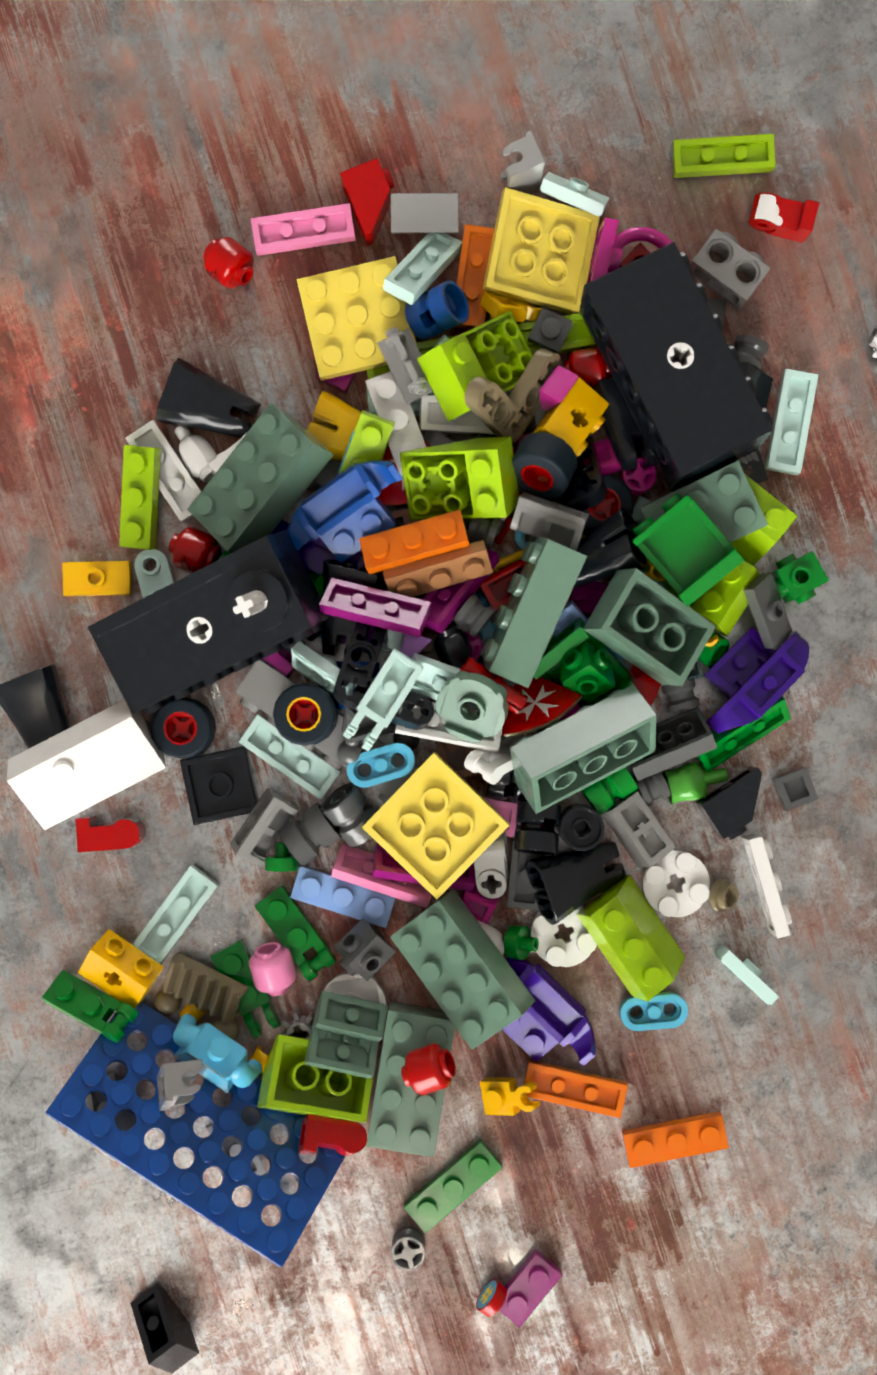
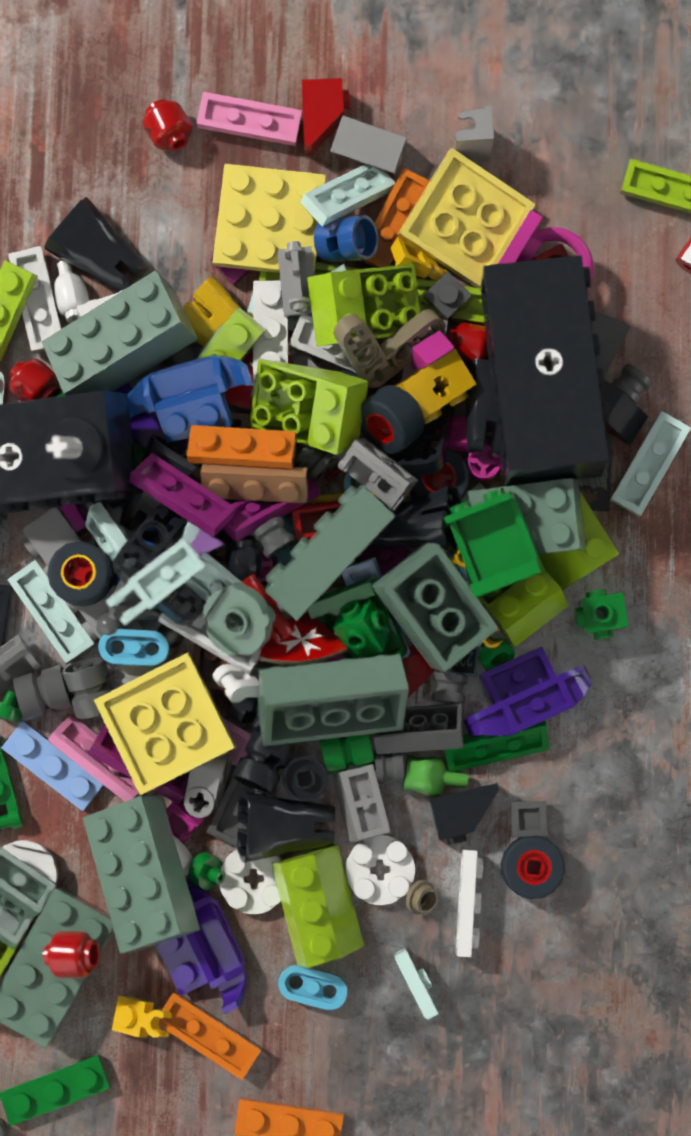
camera: 20 degrees right, 5 degrees down
dark grey brick [334,918,396,981] -> none
light aqua plate [539,172,610,217] -> none
light grey brick [690,229,771,311] -> none
dark grey plate [744,573,793,649] -> none
none -> black wheel [501,836,565,899]

